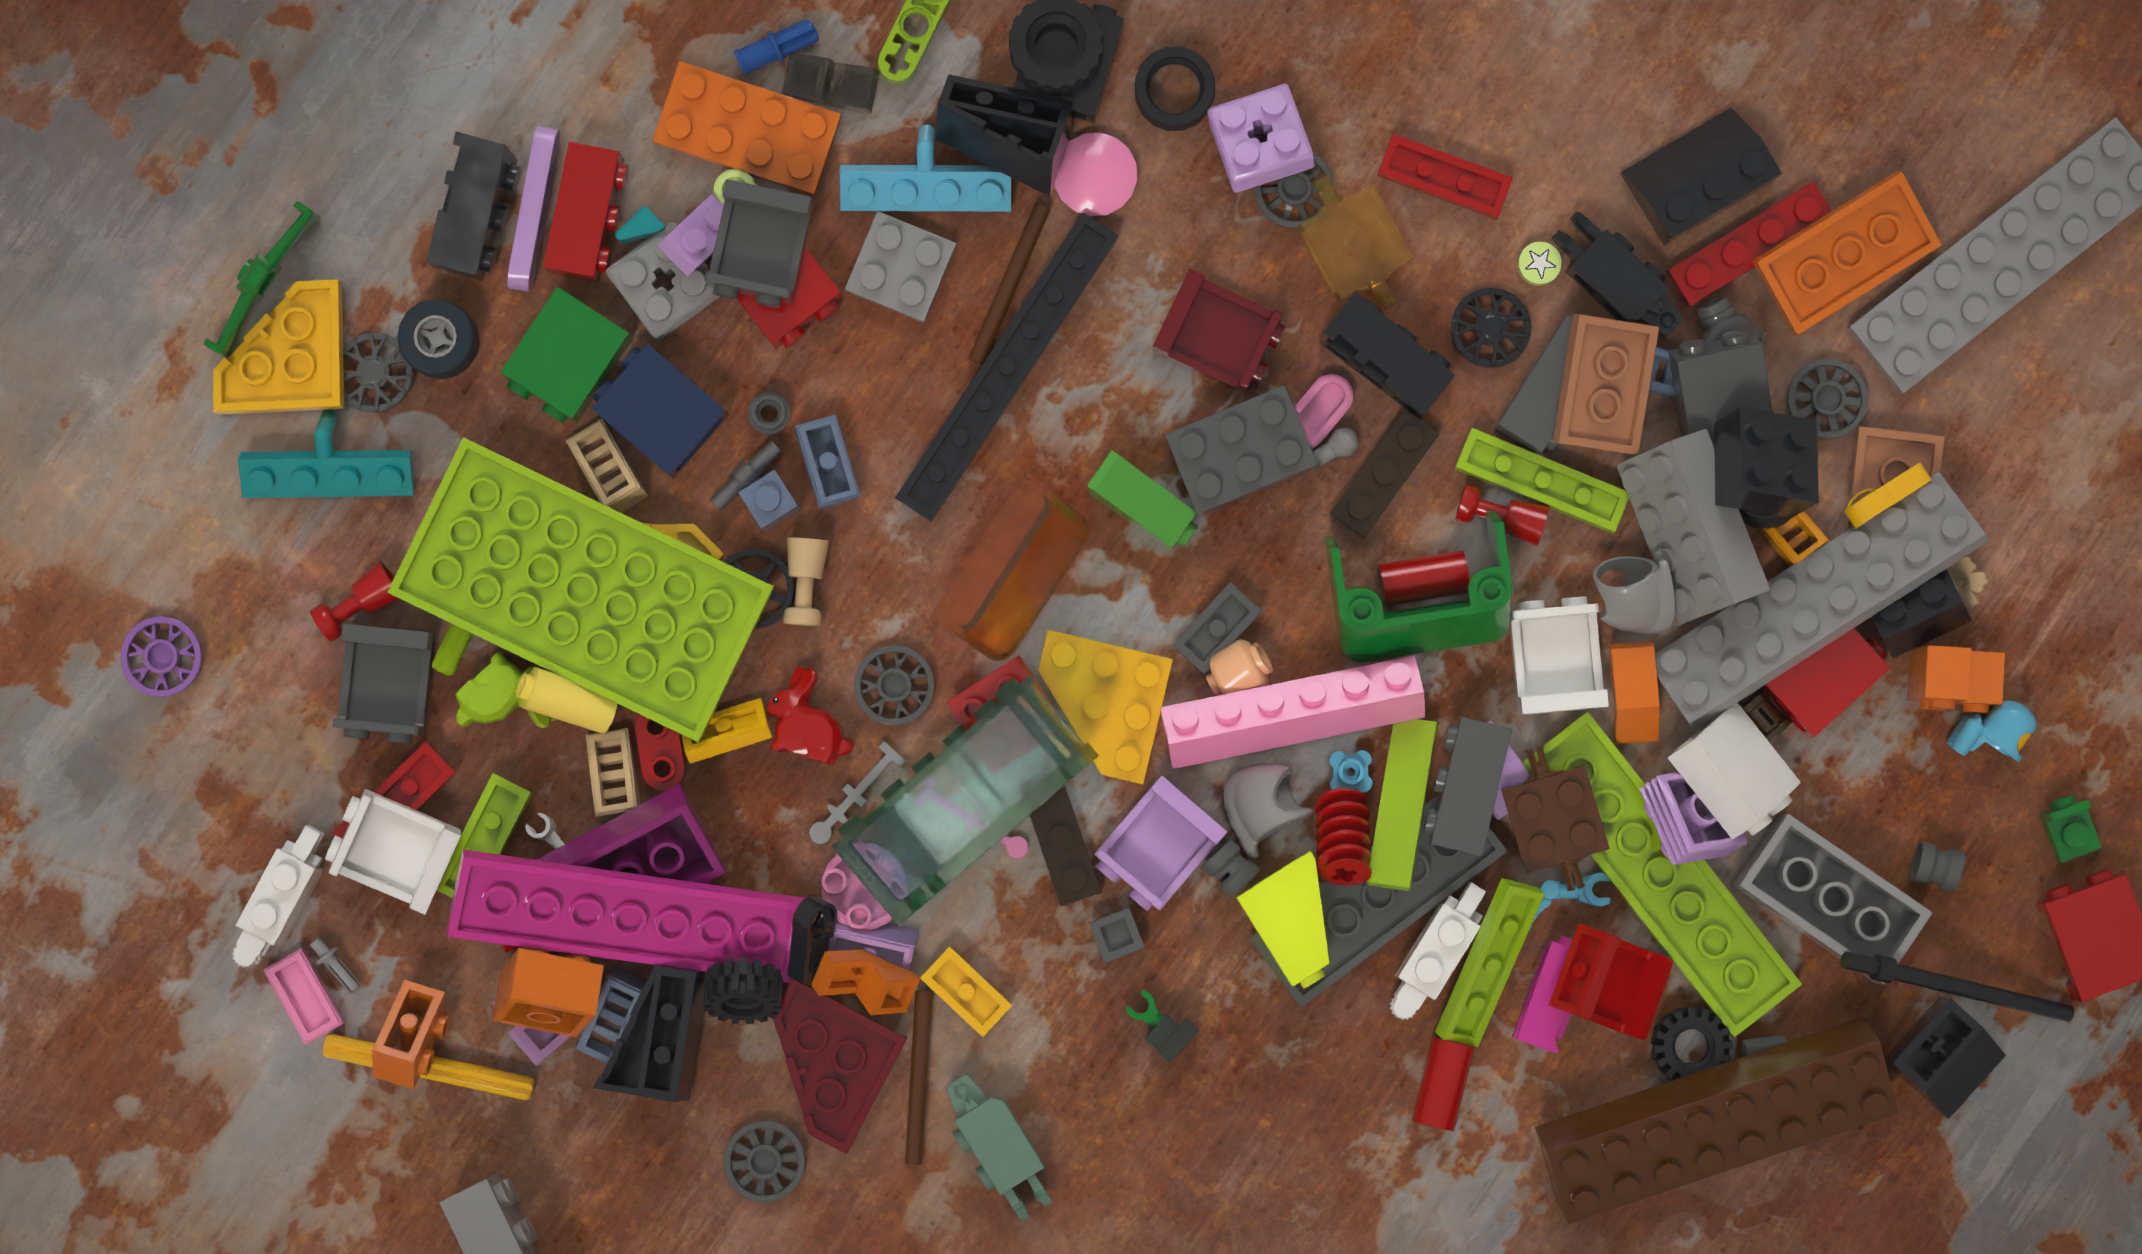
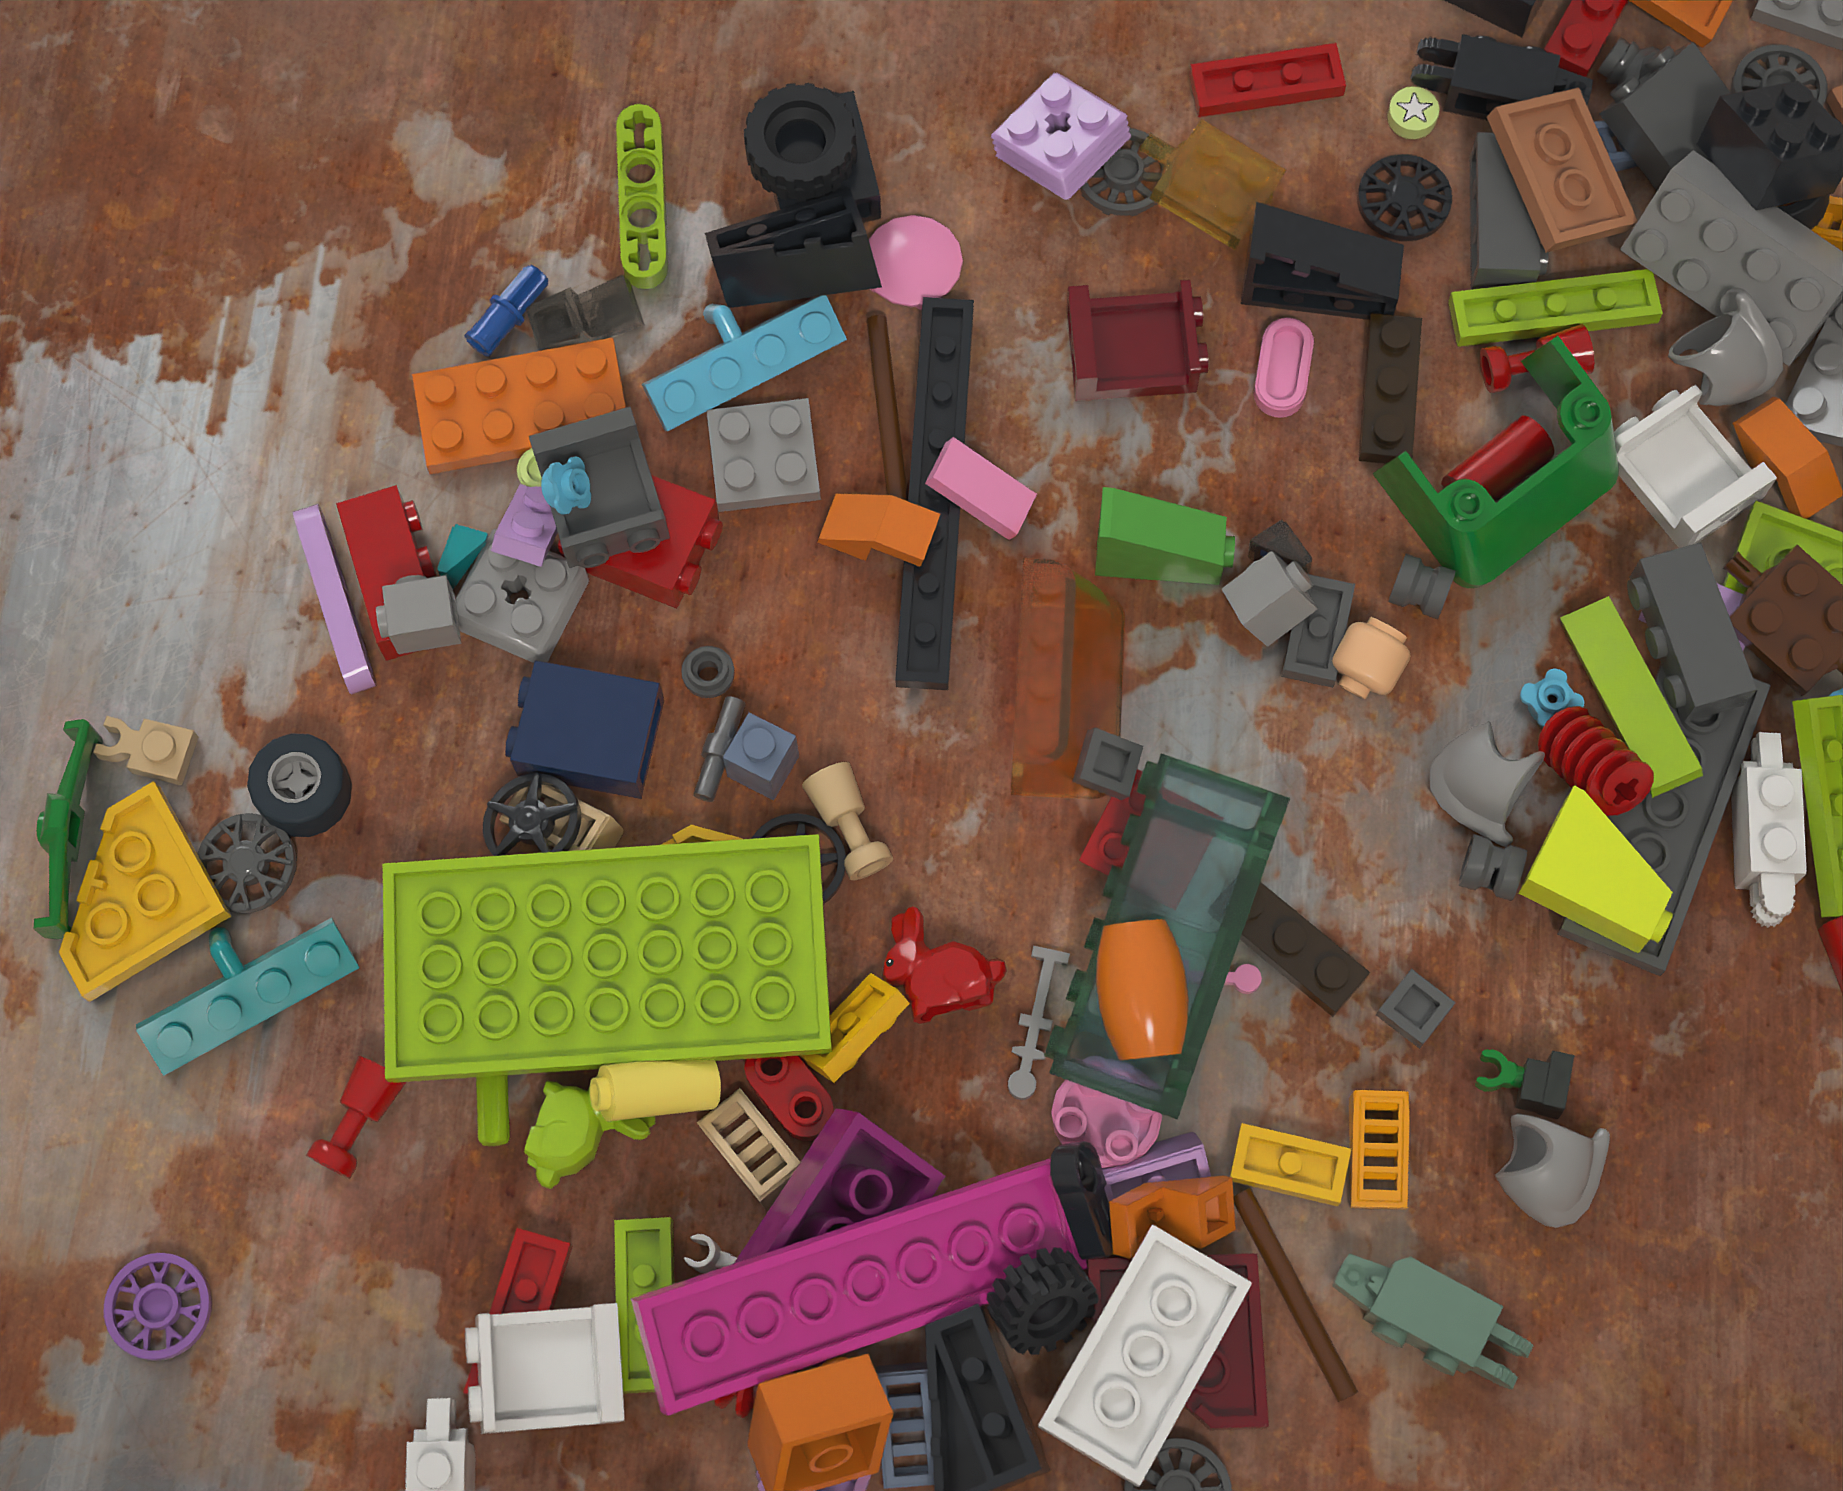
camera: 30 degrees left, 15 degrees down
dark grey panel [332,624,436,744] -> none
black wedge [427,131,521,282] -> none
green brick [500,287,634,424] -> none
sand blue brick [794,414,861,510] -> none
dark grey wheel [854,645,935,726] -> none
yellow plate [1038,630,1173,785] -> none
lavender panel [1094,775,1227,911] -> none
black tyre [1135,46,1215,131] -> none
bright pink brick [1160,655,1425,769] -> none
dark grey brick [1165,385,1320,516] -> none
light grey piece [1311,427,1359,472] -> none
none -> tan plate [93,716,199,786]
none -> light grey brick [376,575,461,654]
none -> black wheel [483,772,581,856]
none -> medium azure plate [541,456,591,515]
none -> orange slope [817,494,941,567]
none -> bright pink tile [925,437,1037,540]
none -> white plate [1038,1225,1252,1488]
none -> dark grey plate [1072,727,1144,800]
none -> orange piece [1096,919,1189,1060]
none -> light grey brick [1222,551,1318,647]
none -> clear smoke slope [1248,520,1312,574]
none -> light orange slope [1349,1090,1409,1210]
none -> dark grey wheel [1388,554,1456,619]
none -> light grey piece [1495,1114,1610,1228]

